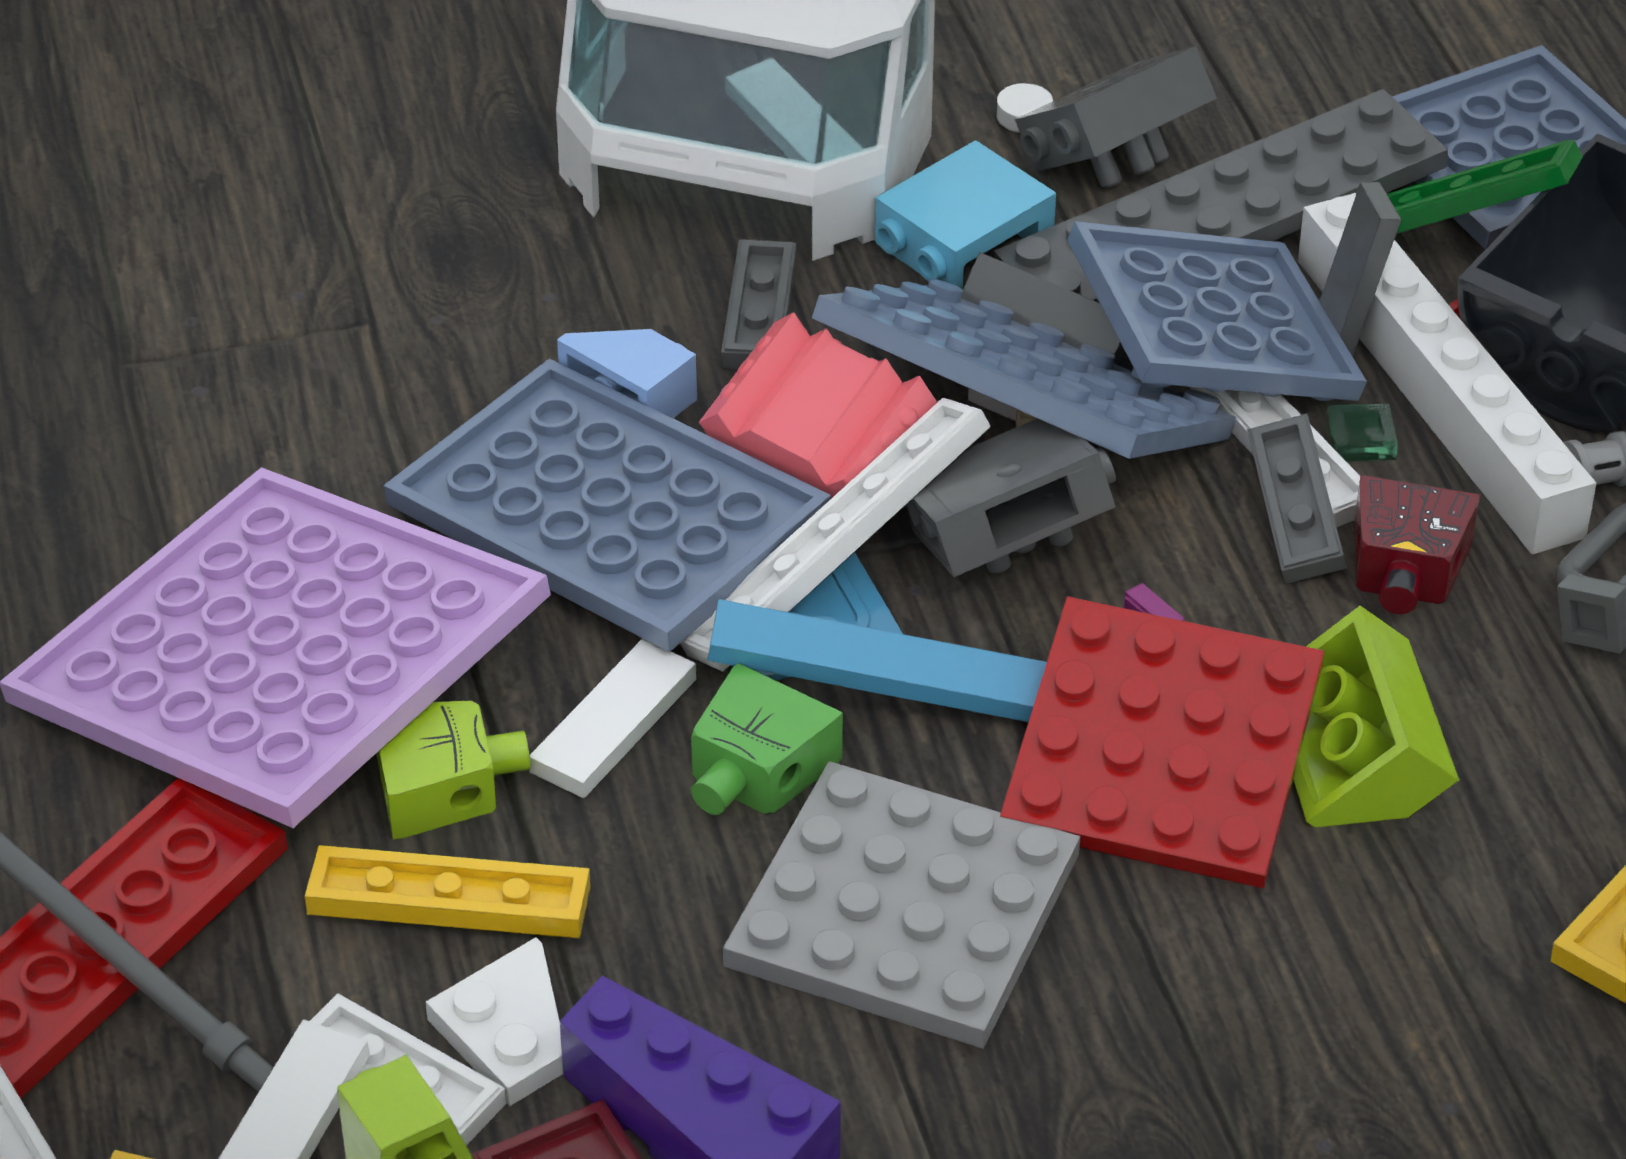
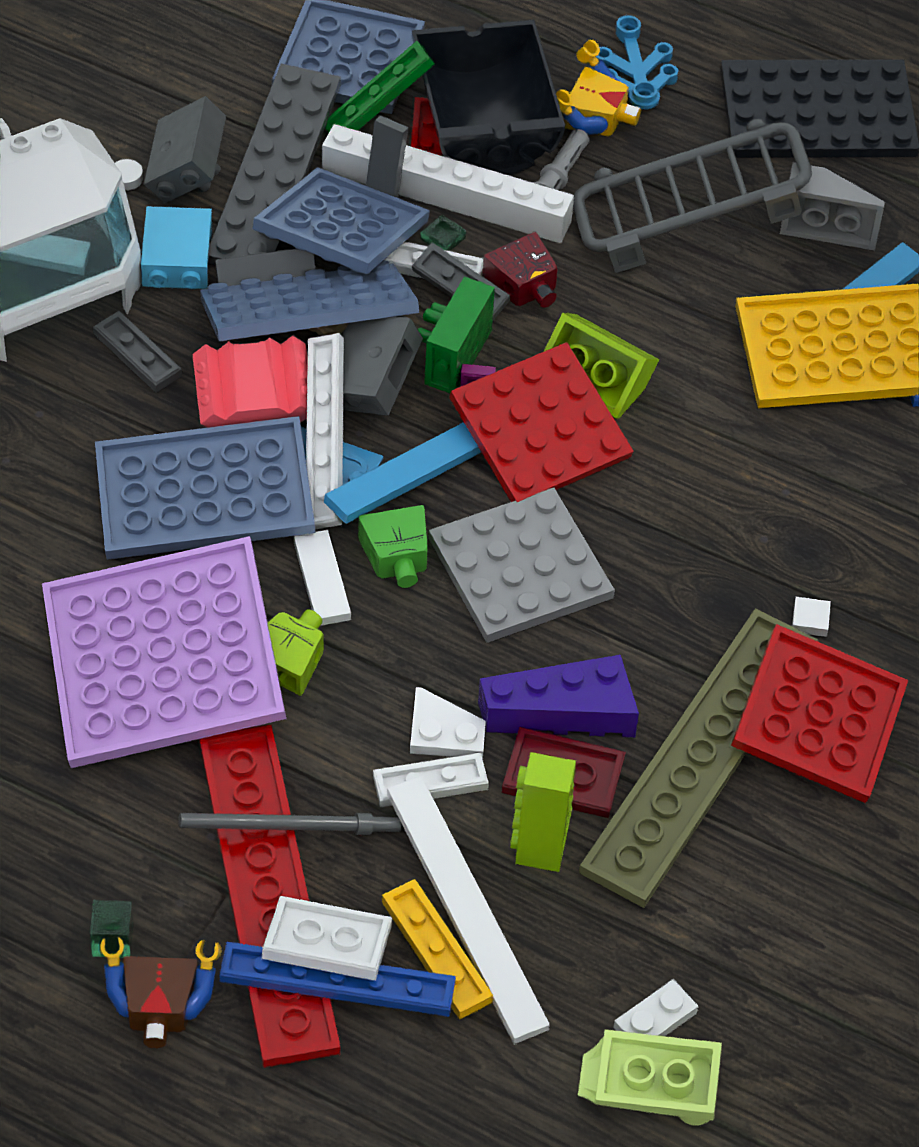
camera: 50 degrees left, 10 degrees up
yellow plate [305,845,590,938] -> none
light blue slope [557,329,697,418] -> none
none -> green piece [418,277,495,393]

